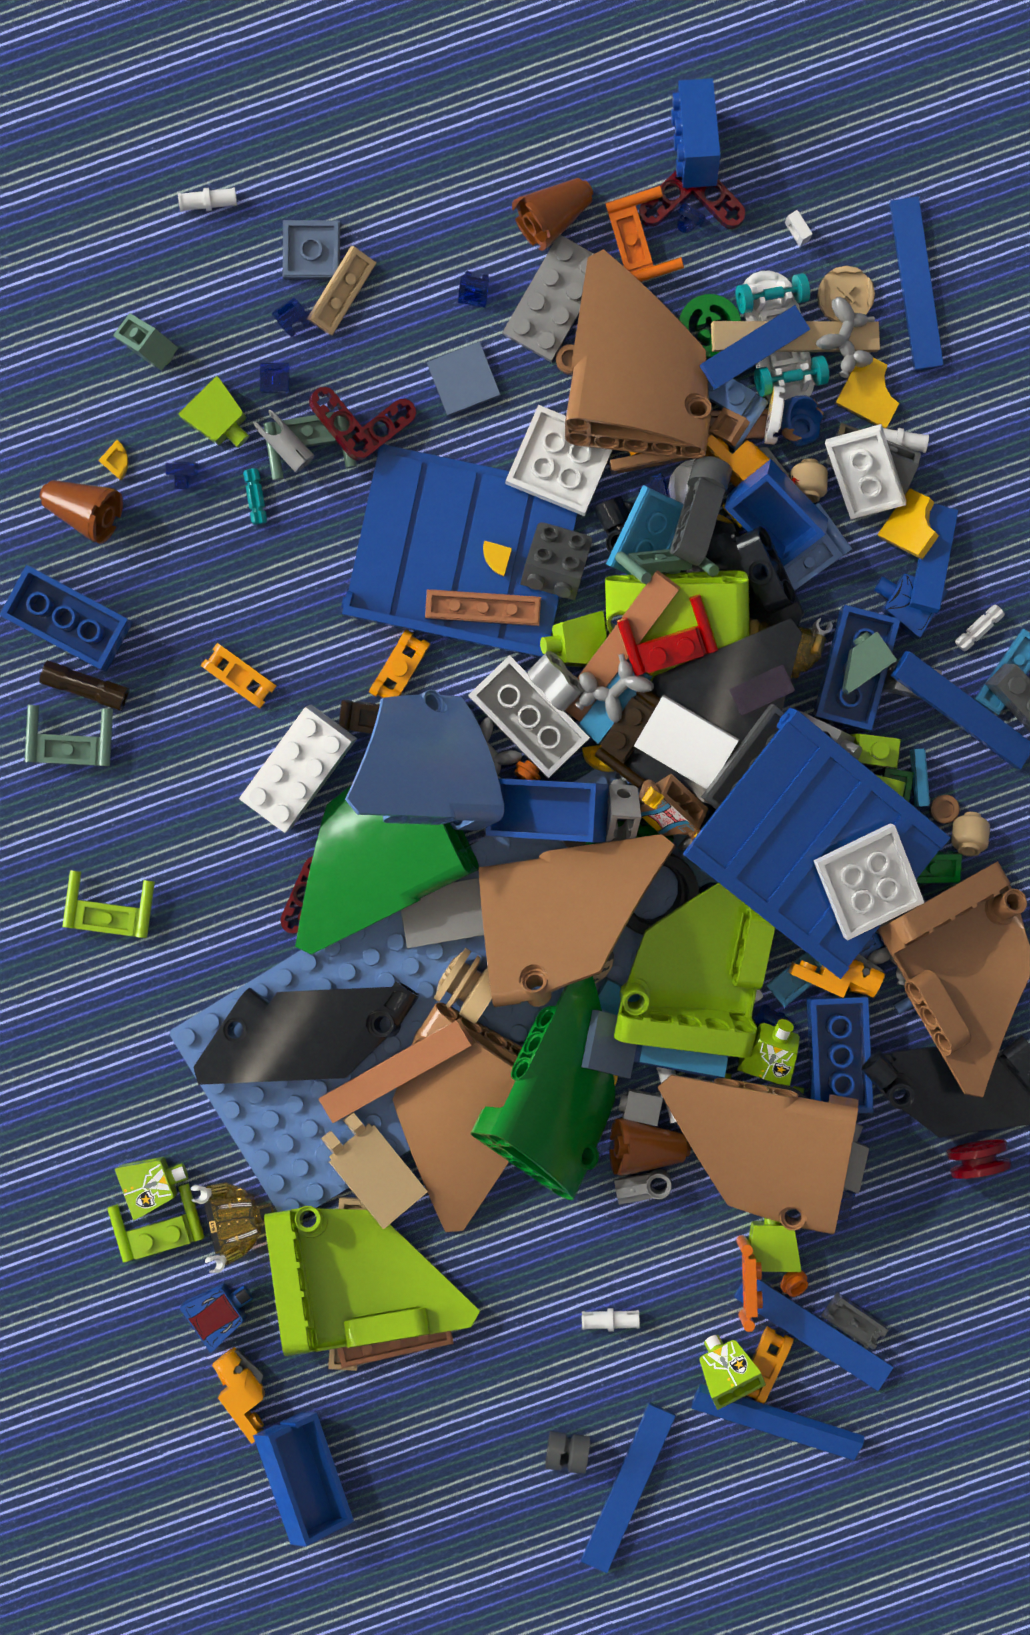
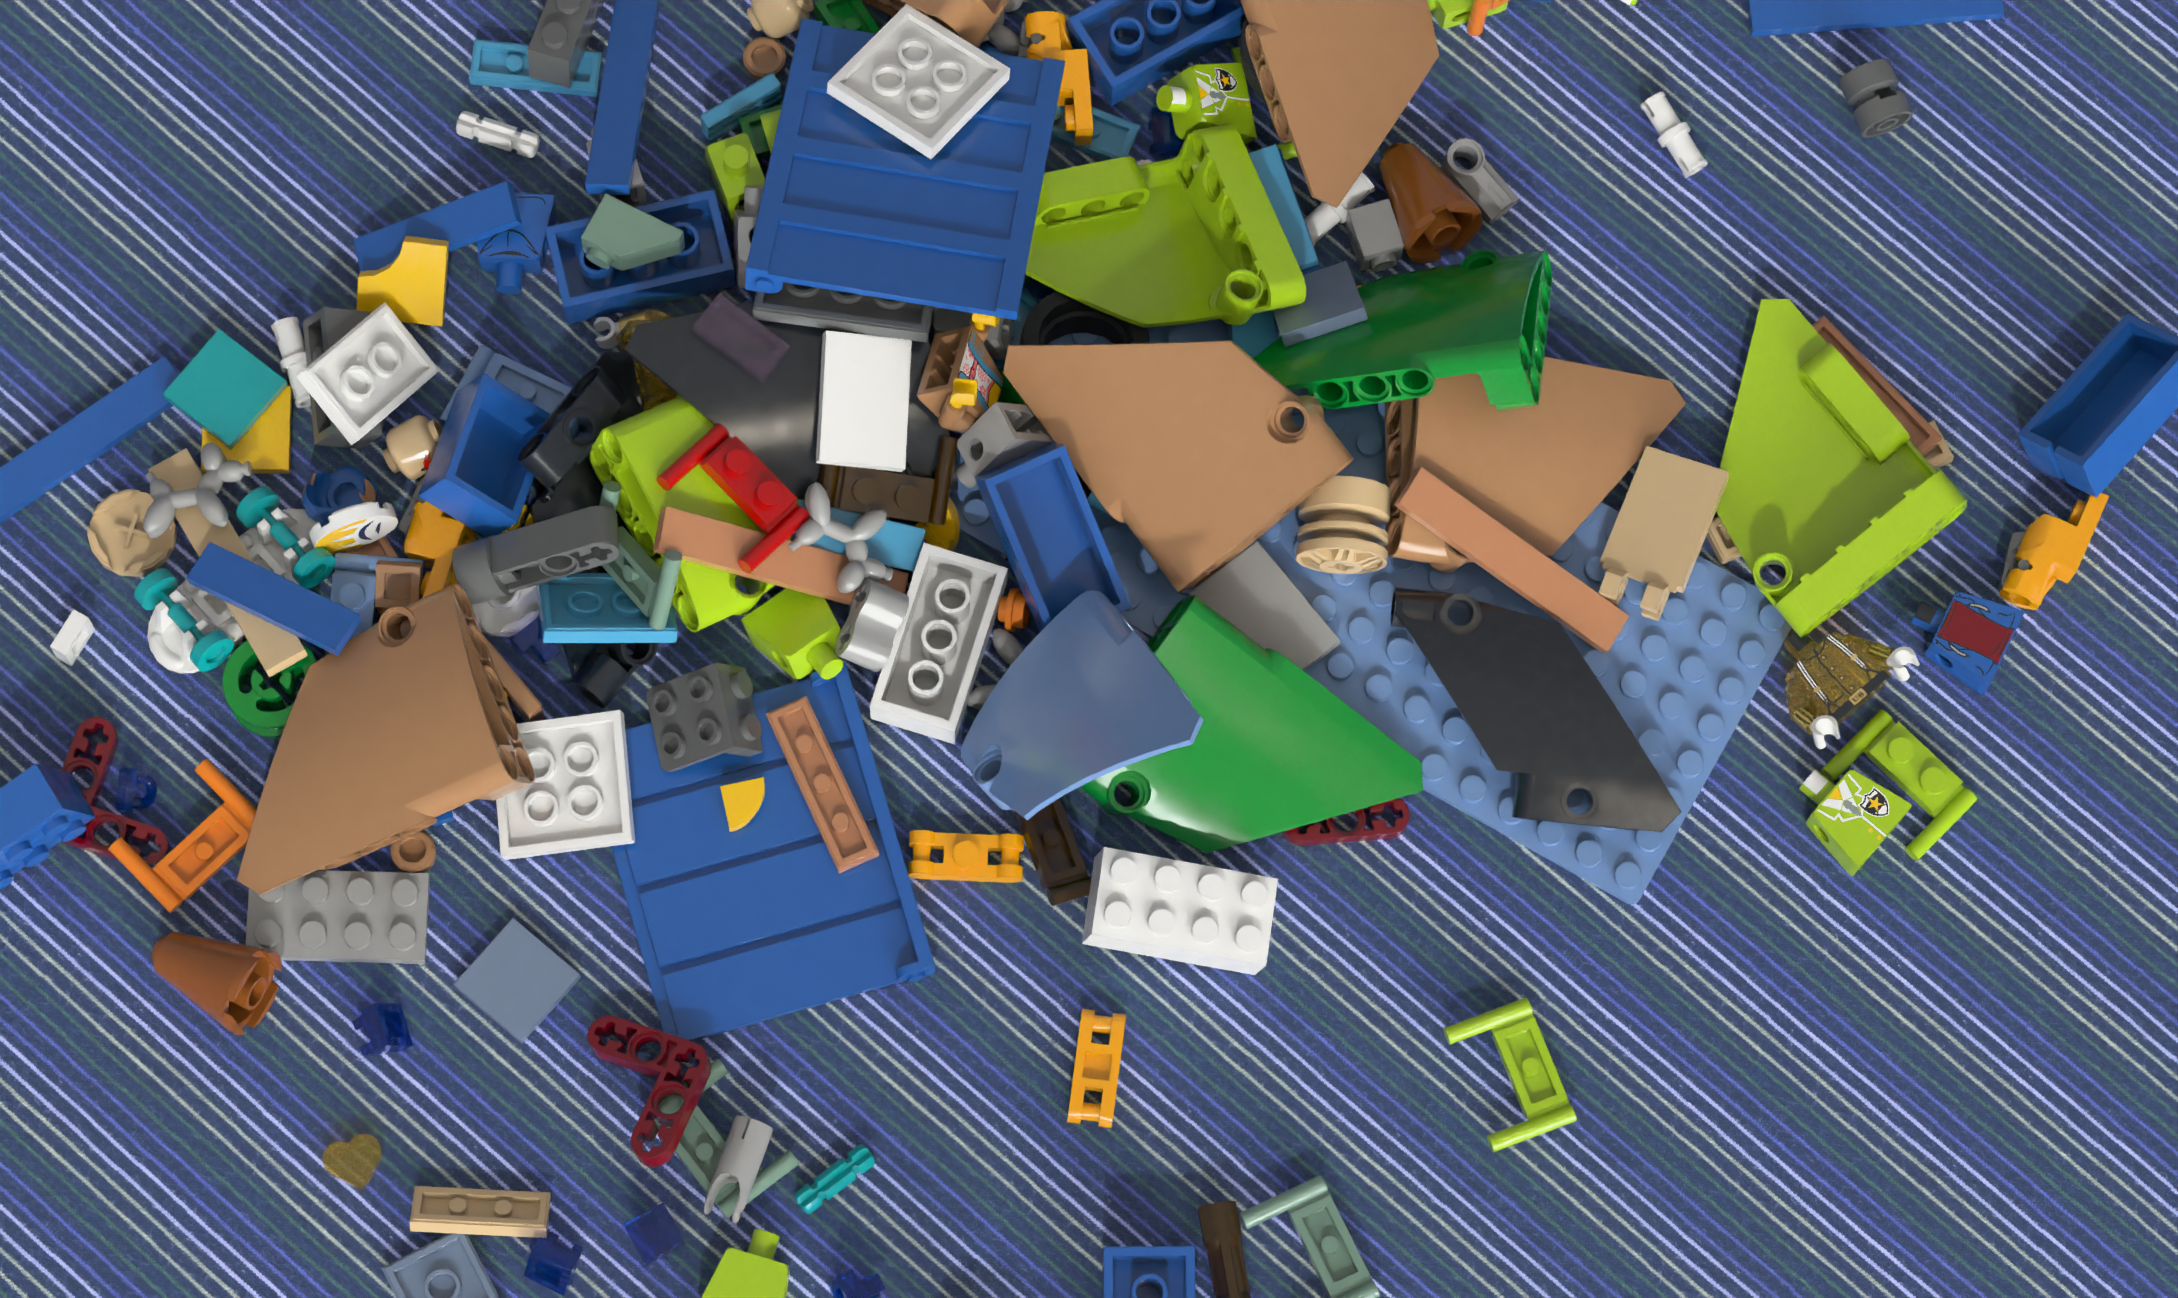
camera: 125 degrees left, 15 degrees down
none -> teal tile [163,329,288,450]
none -> clear yellow tile [323,1134,382,1192]

